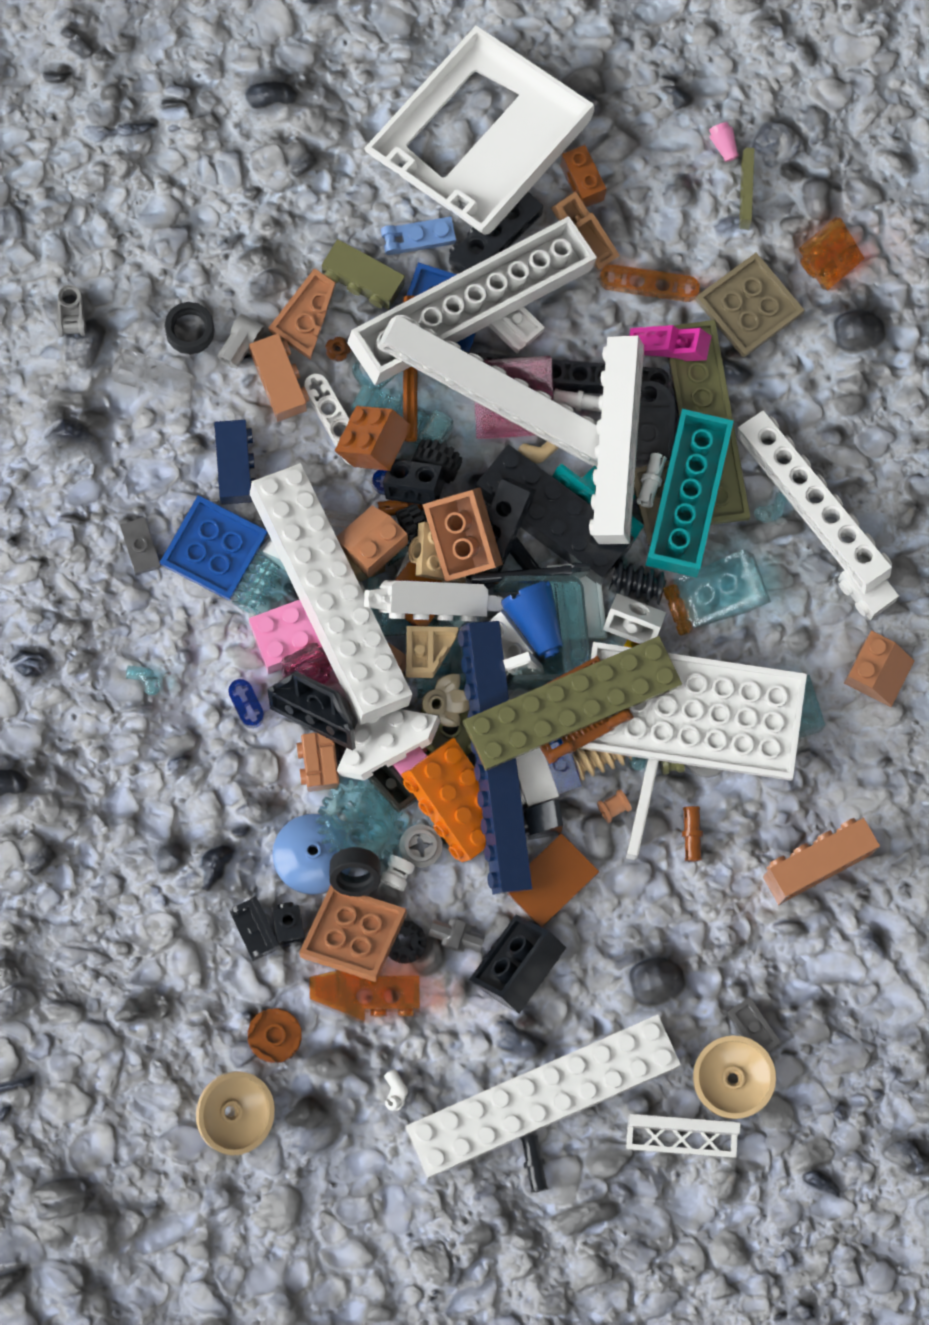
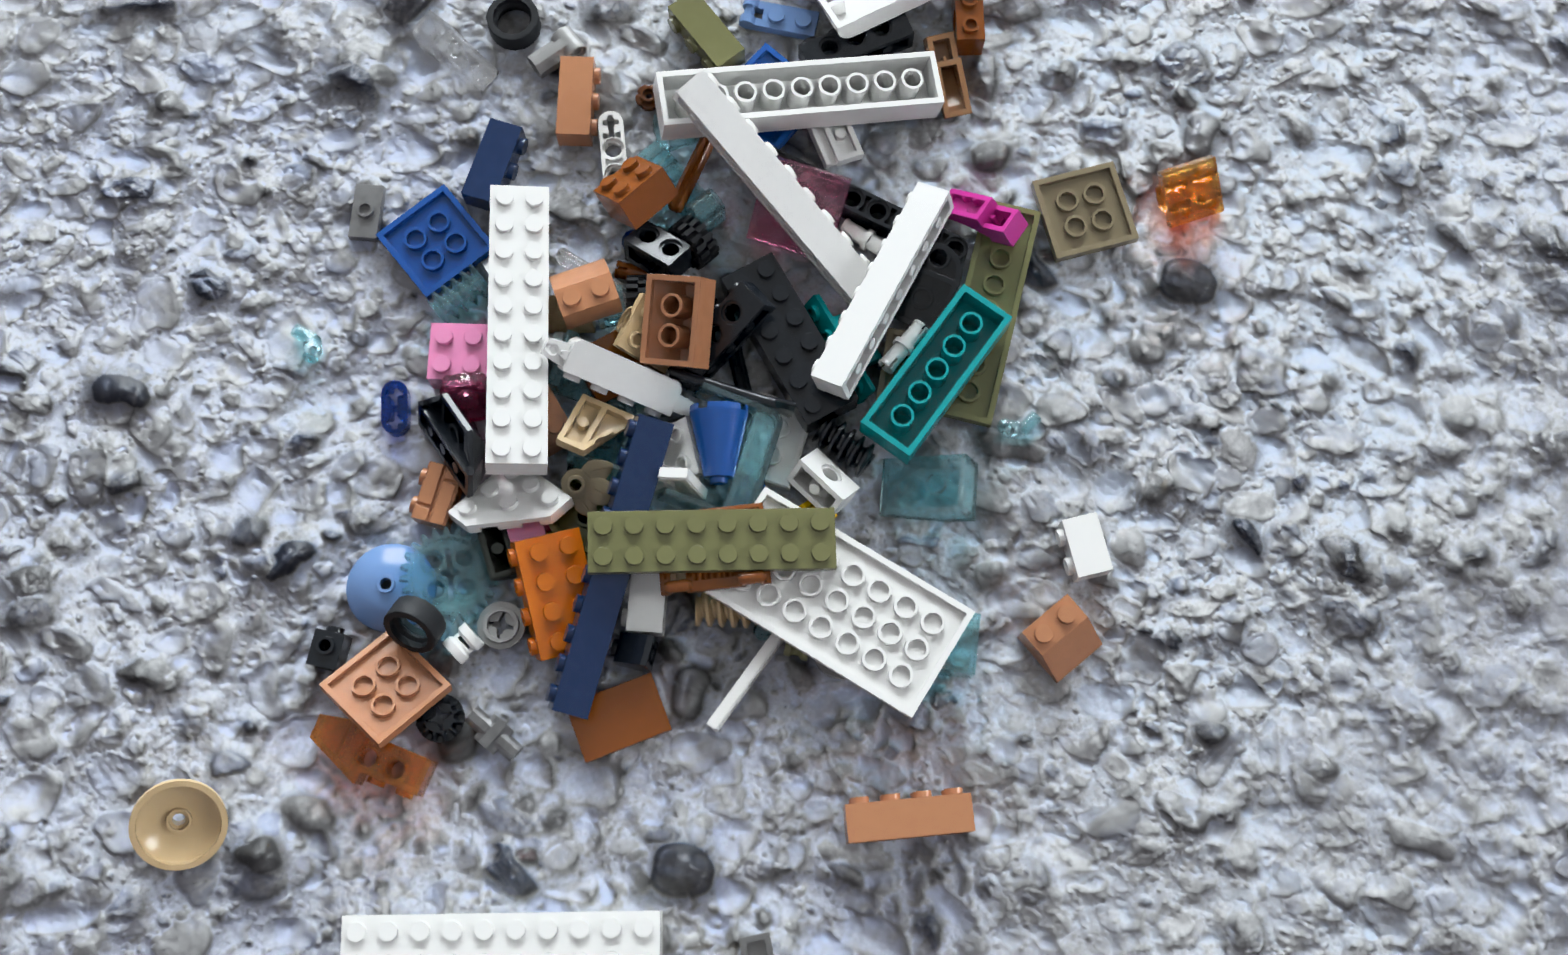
camera: 30 degrees right, 0 degrees up
black hinge [230,896,280,961] -> none
dark orange tile [247,1008,302,1063] -> none
nougat wing [269,268,335,360] -> none
white arm [384,1069,408,1111] -> none
black slope [469,914,567,1014] -> none
tan arm [518,441,558,464] -> none
clear blue plate [546,739,582,794] -> none
nougat bush [597,789,632,823] -> none
clear orange beam [599,265,700,302] -> none
clear orange axle [663,584,693,636] -> none
dark orange pin [682,806,703,862] -> none
bright pink cone [709,122,739,162] -> none
white brick [737,411,892,595] -> none
olive tile [739,148,754,230] -> none

